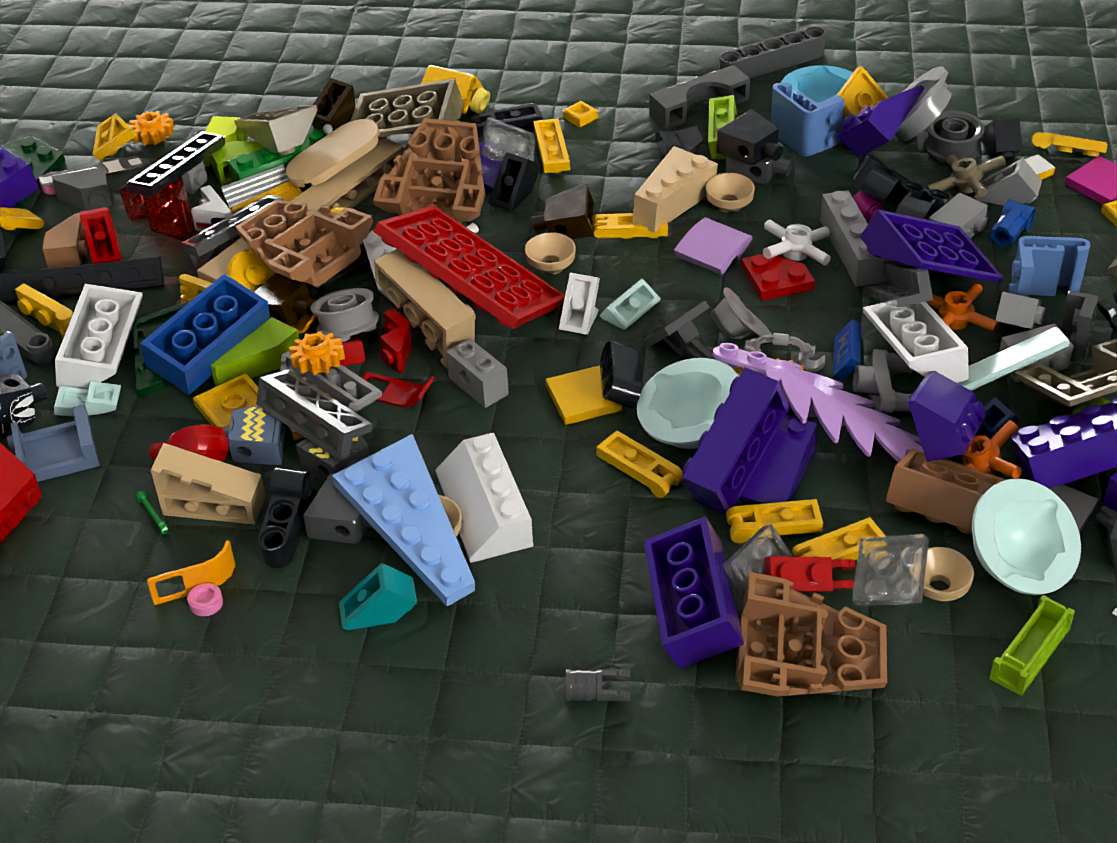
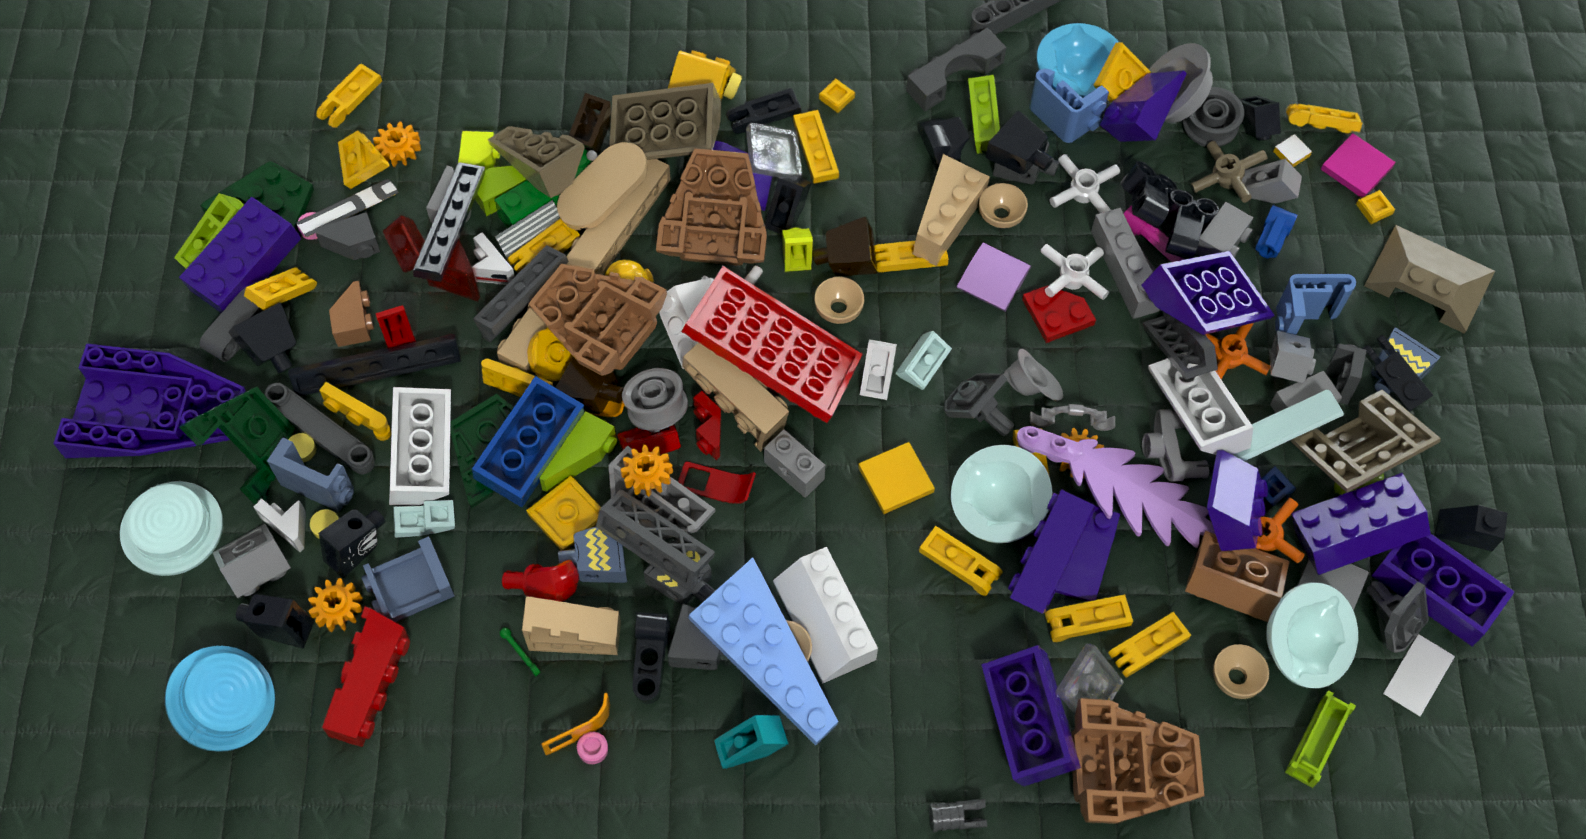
camera: 10 degrees left, 20 degrees up
black beam [600,340,642,409] -> none
red hinge [765,556,857,593] -> none
blue tile [833,319,861,381] -> none
clear plate [852,534,929,606] -> none
none -> yellow hinge [316,64,382,128]
none -> neon yellow slope [782,228,813,272]
none -> white bar [1050,154,1120,213]

